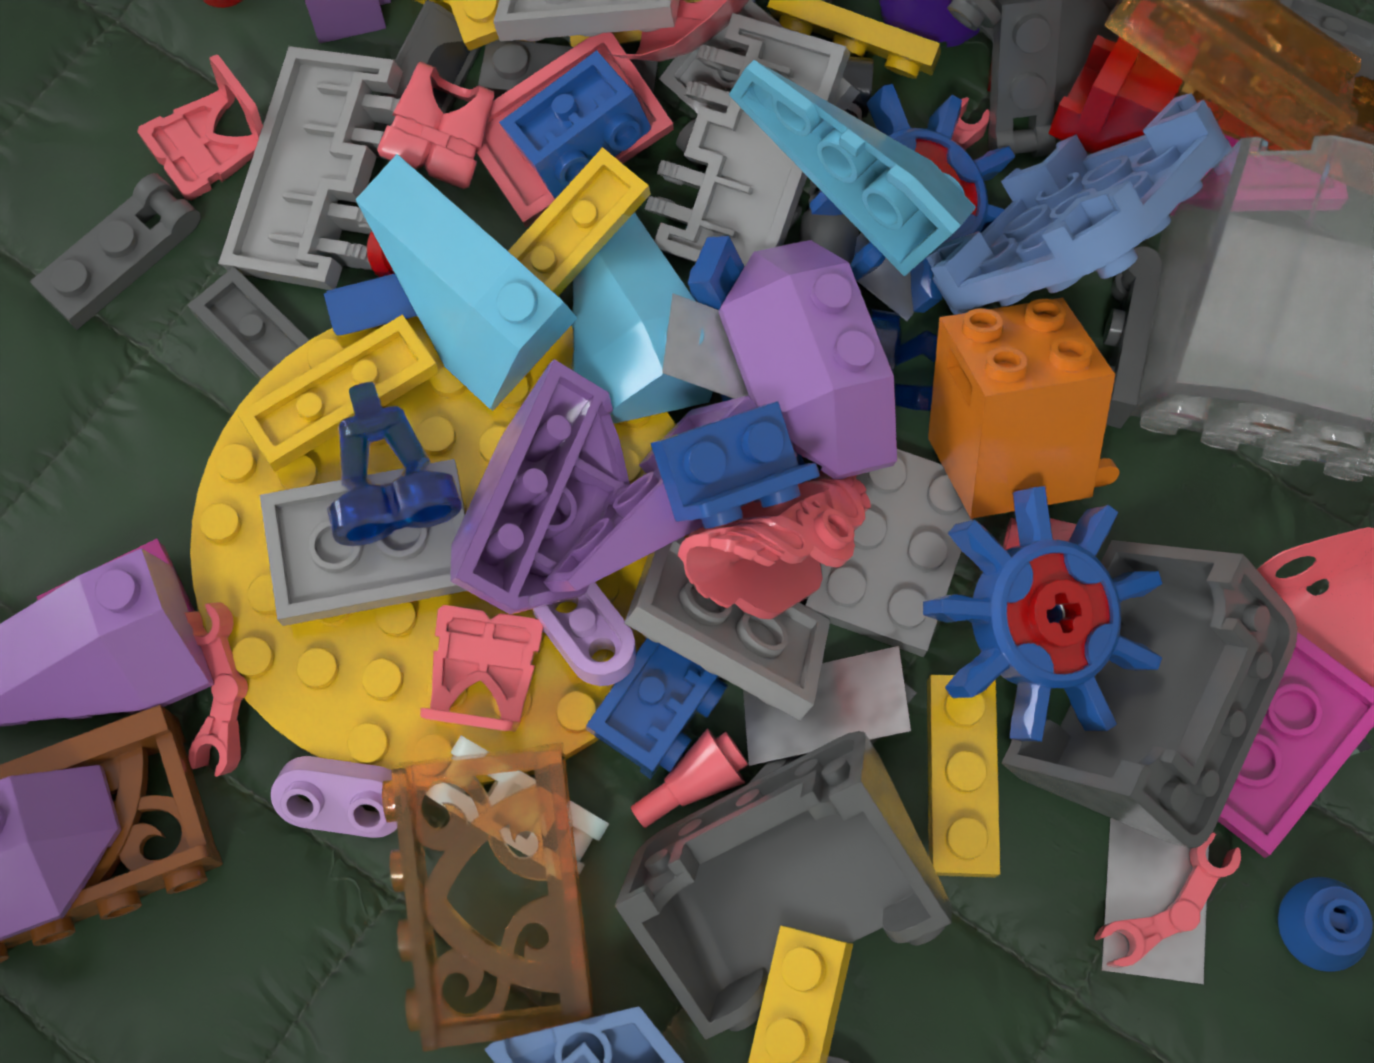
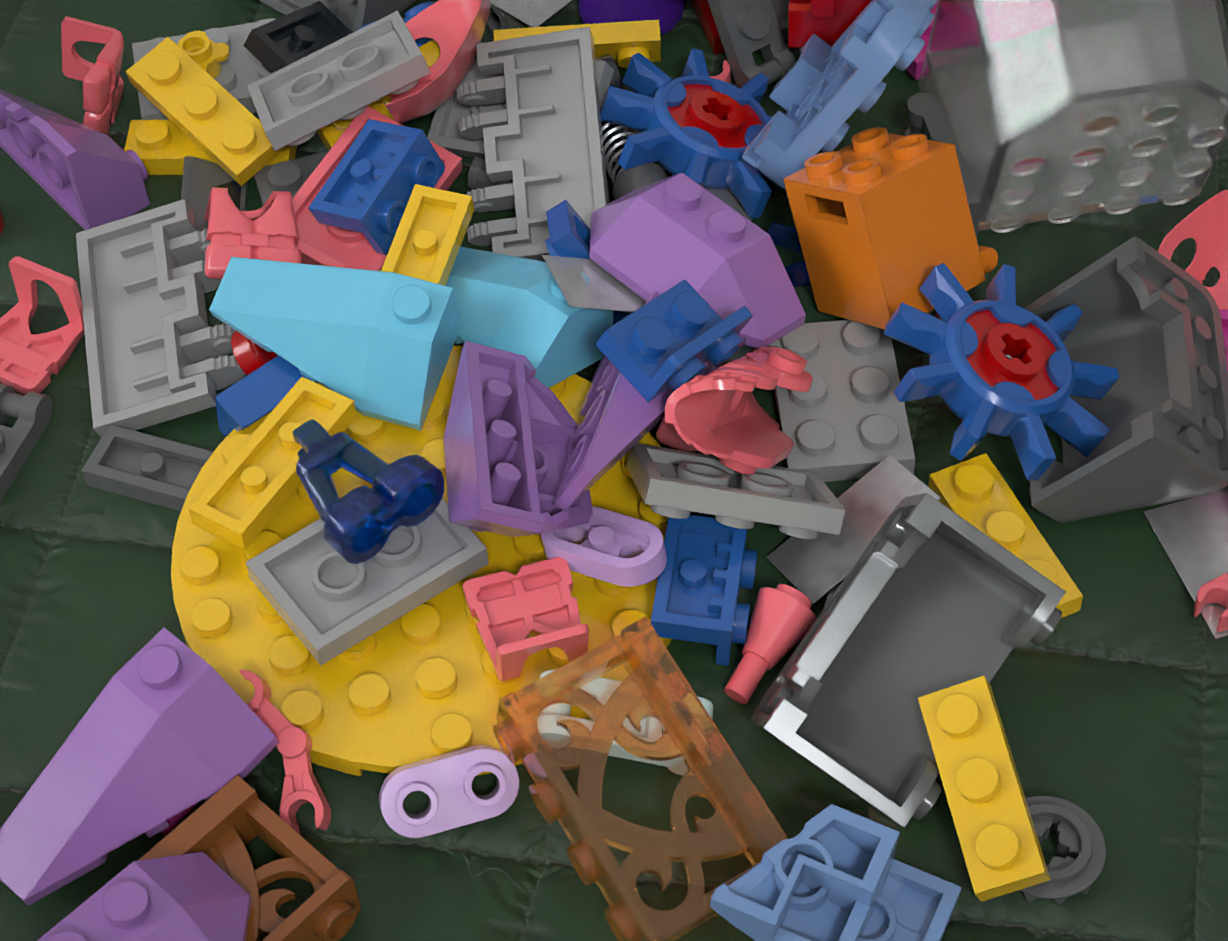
camera: 20 degrees left, 20 degrees down
medium azure wedge [729,60,976,276] -> none

